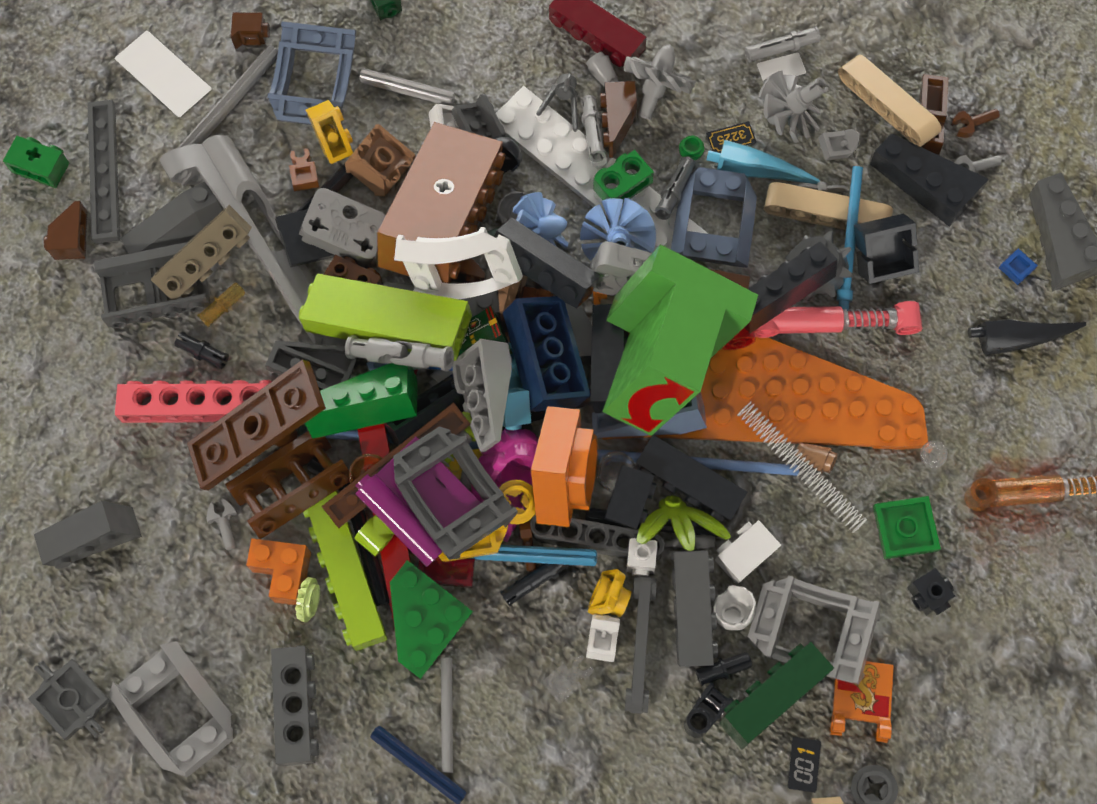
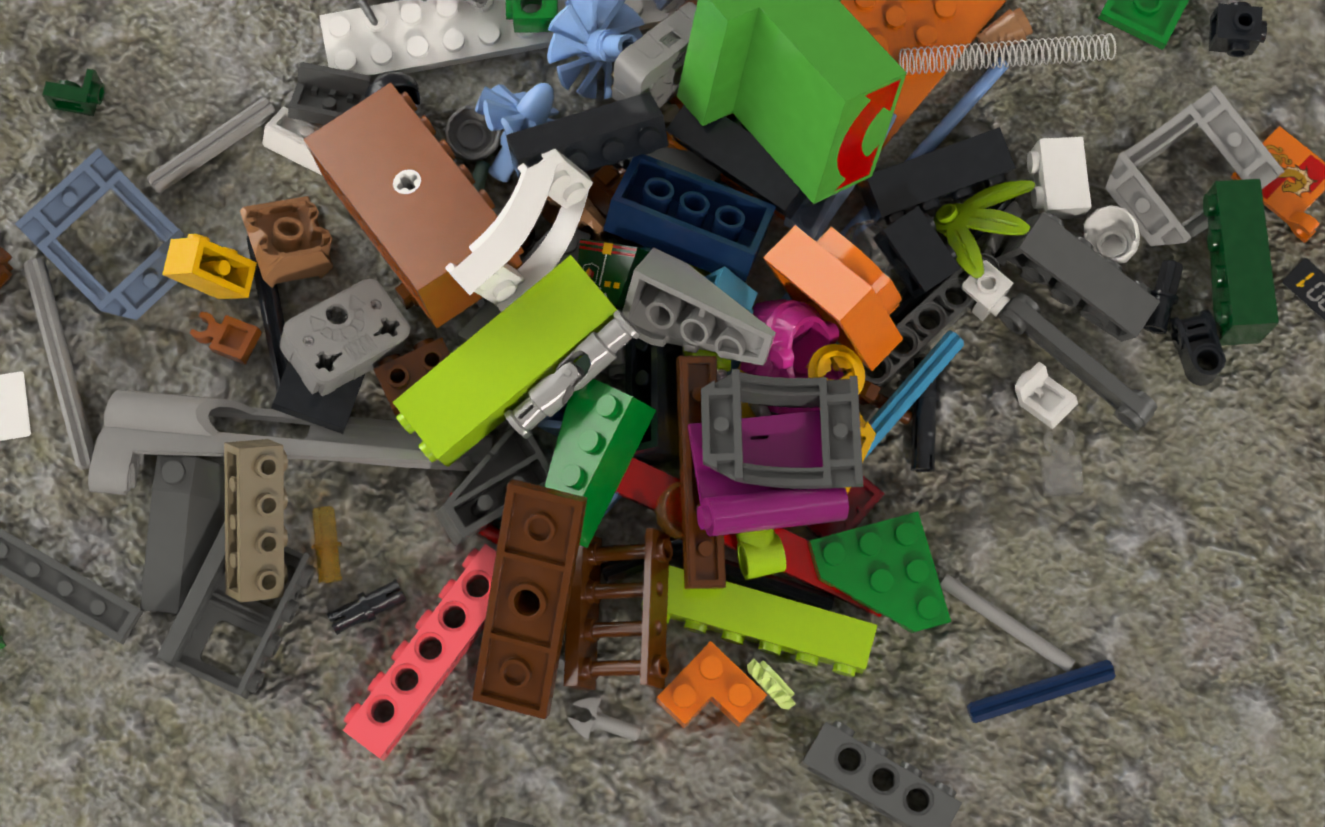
camera: 60 degrees left, 5 degrees up
reddish brown slope [44,201,88,260] -> none
yellow piece [588,569,631,617] -> none

